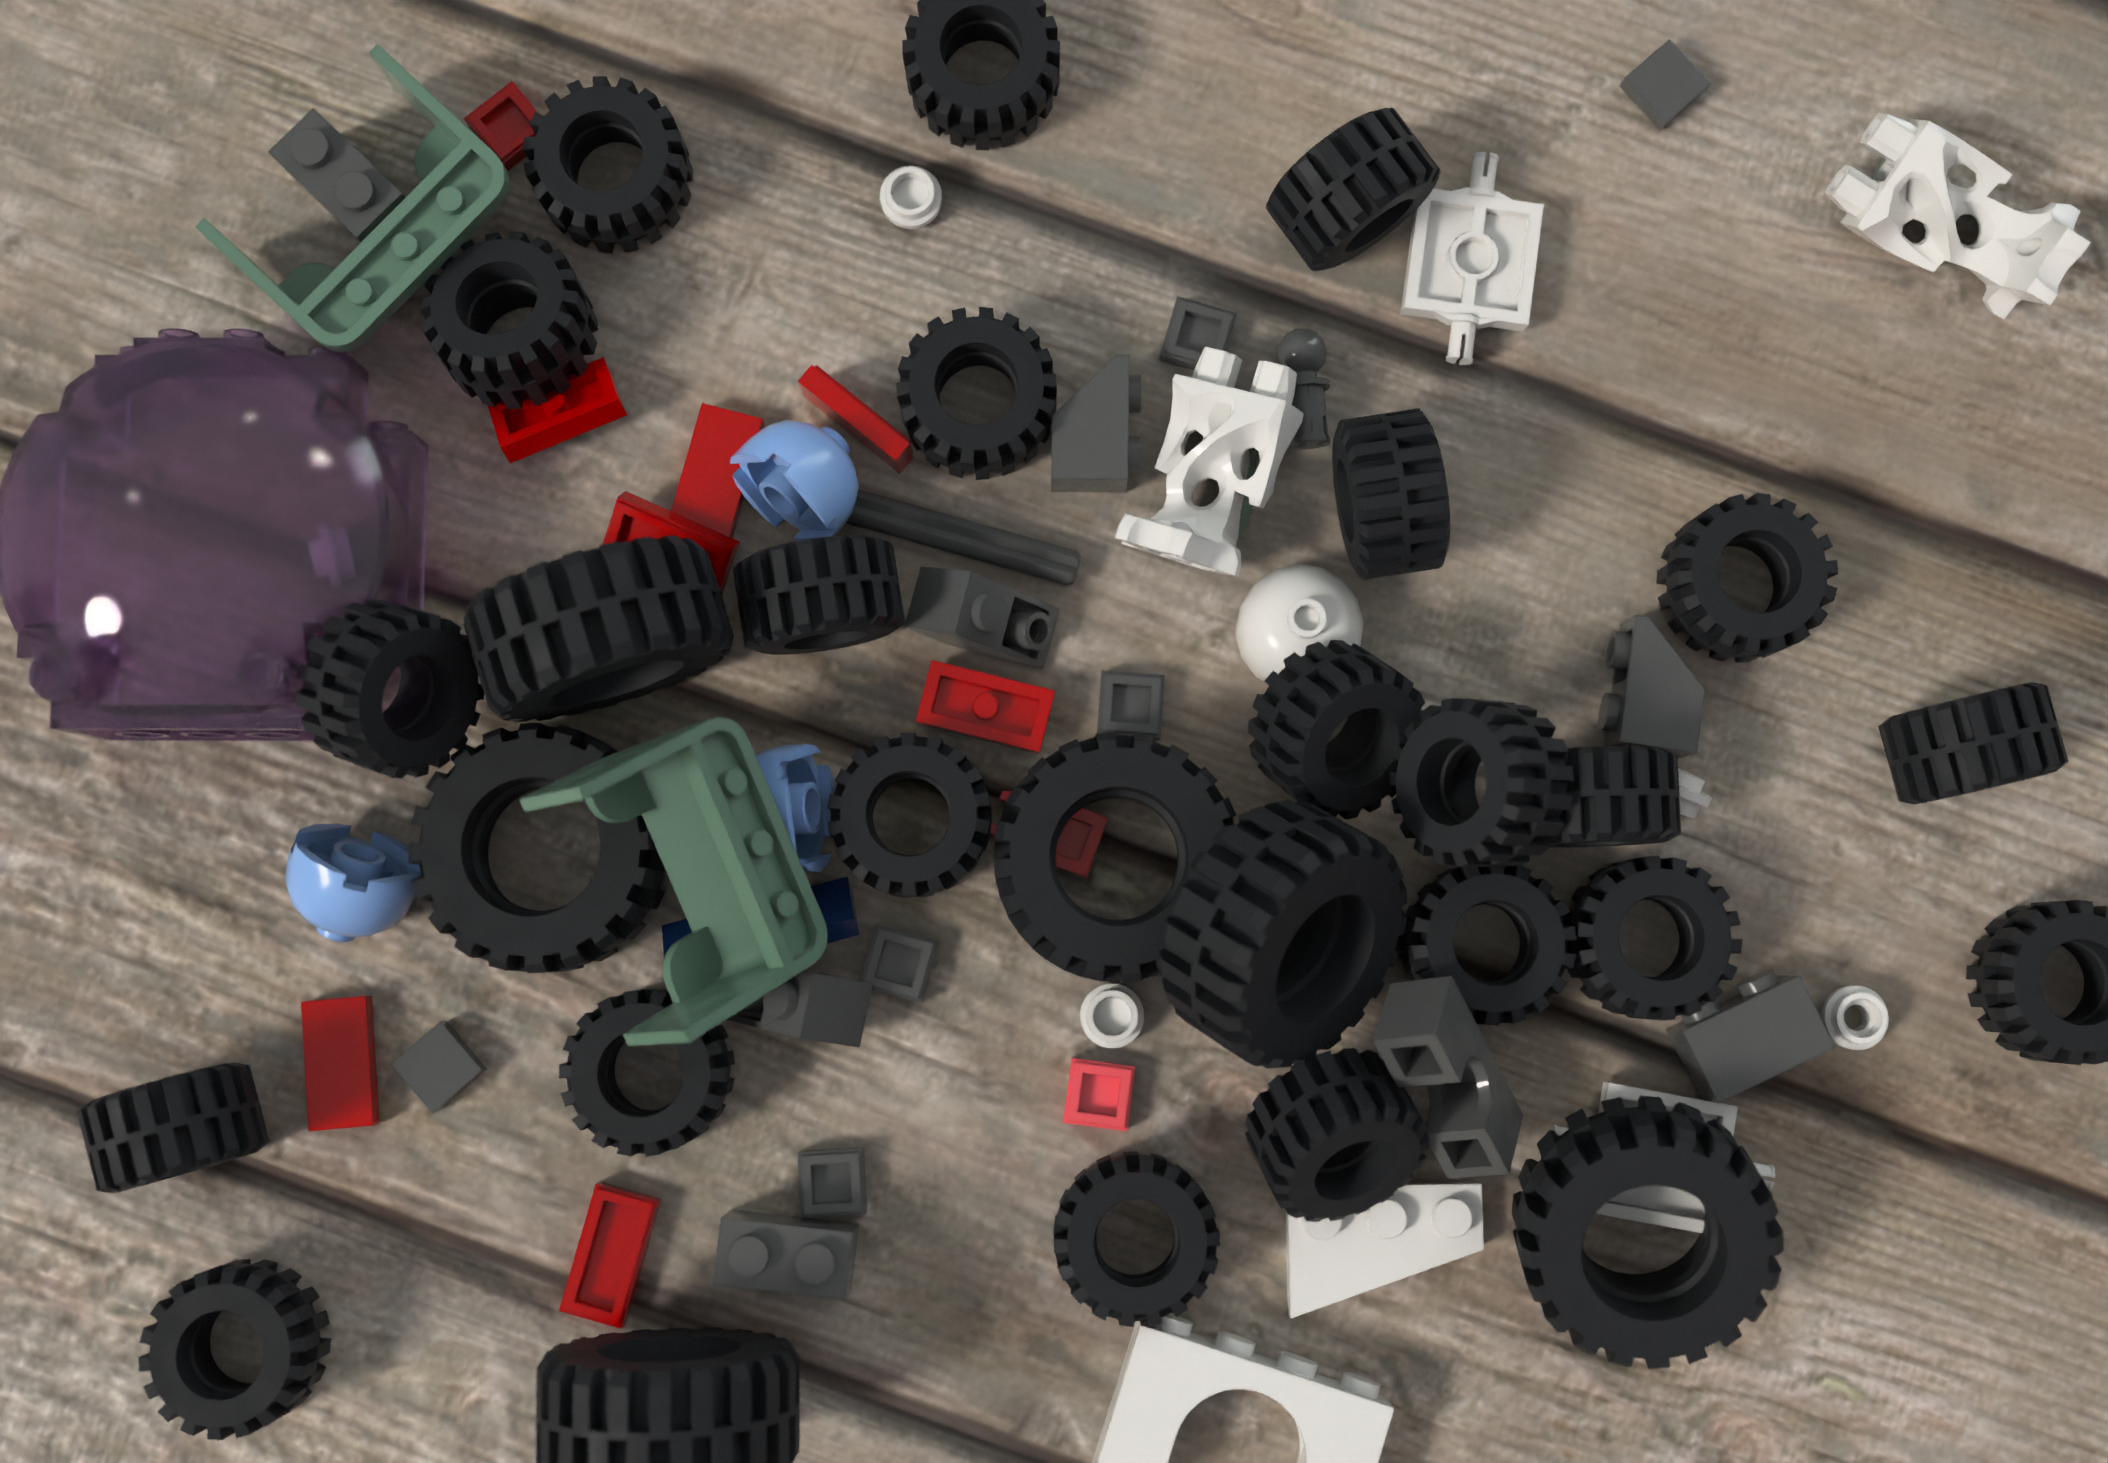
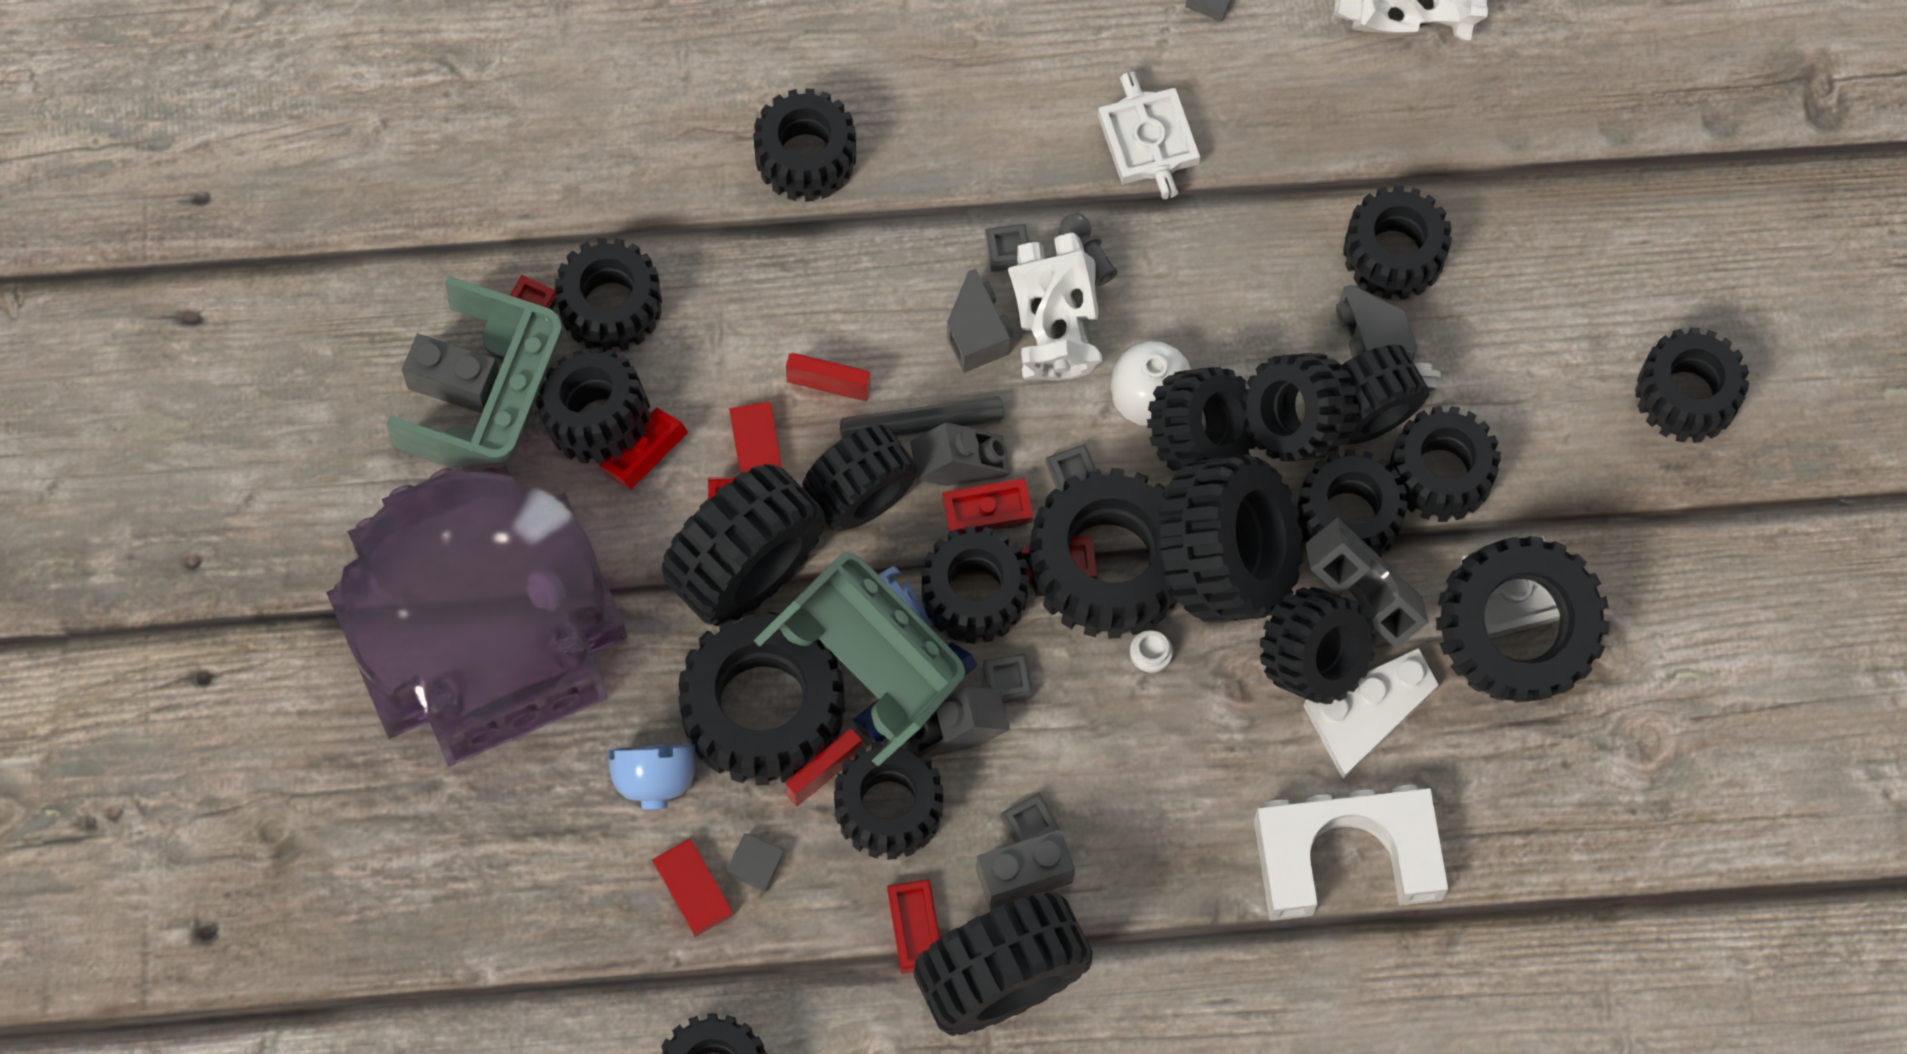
camera: 25 degrees left, 15 degrees down
black tyre [77,1062,269,1194] -> none
black tyre [295,600,484,779] -> none
light blue cylinder [730,420,859,541] -> none
white plate [880,166,942,229] -> none
black tyre [896,307,1057,480] -> none
black tyre [1053,1151,1220,1327] -> none
coral tile [1063,1057,1136,1131] -> none
black tyre [1266,107,1441,272] -> none
black tyre [1332,408,1450,580] -> none
dark grey brick [1666,969,1835,1103] -> none
white plate [1822,985,1889,1050] -> none
black tyre [1878,682,2069,804] -> none
none -> red tile [786,729,862,807]

